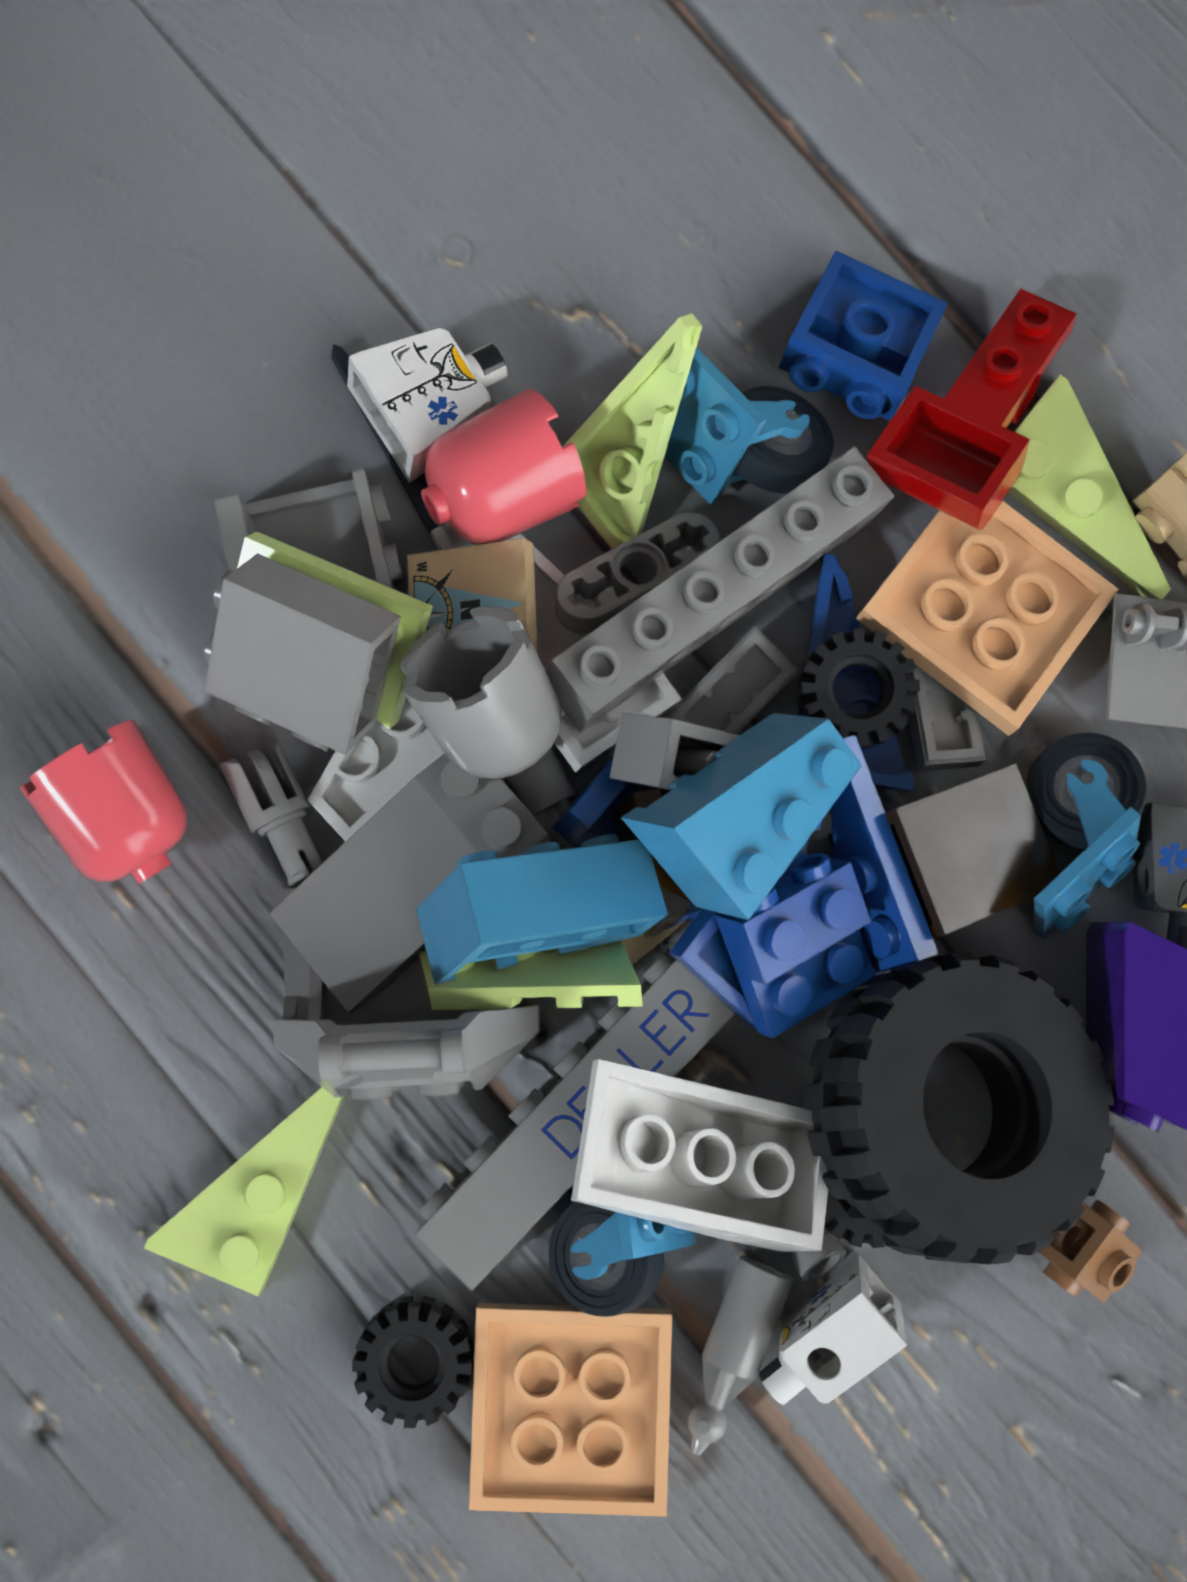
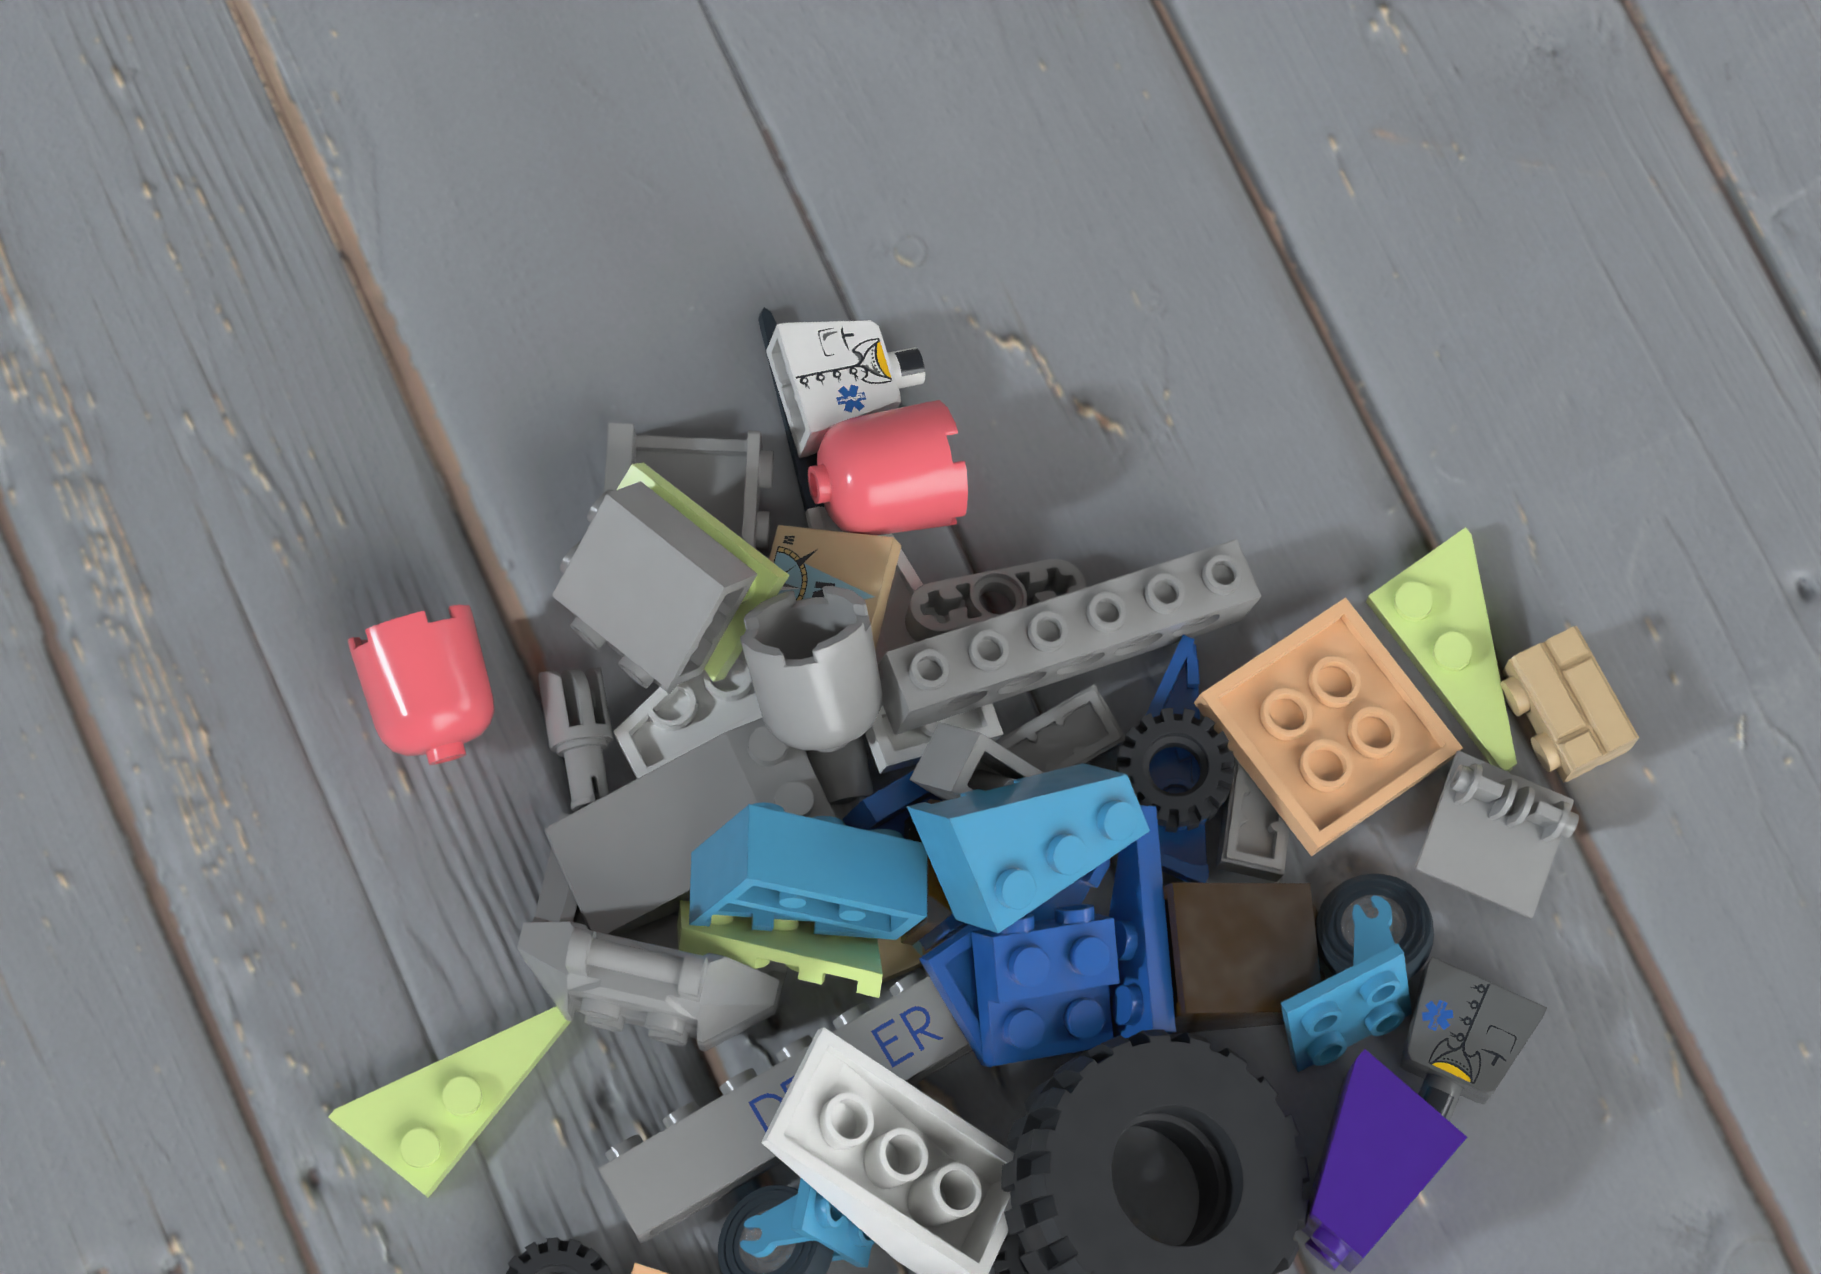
camera: 15 degrees right, 10 degrees down
yellowish green wing [562,313,702,549] -> none
dark azure plate [664,347,834,505] -> none
blue plate [778,250,948,421] -> none
red plate [866,288,1077,530] -> none

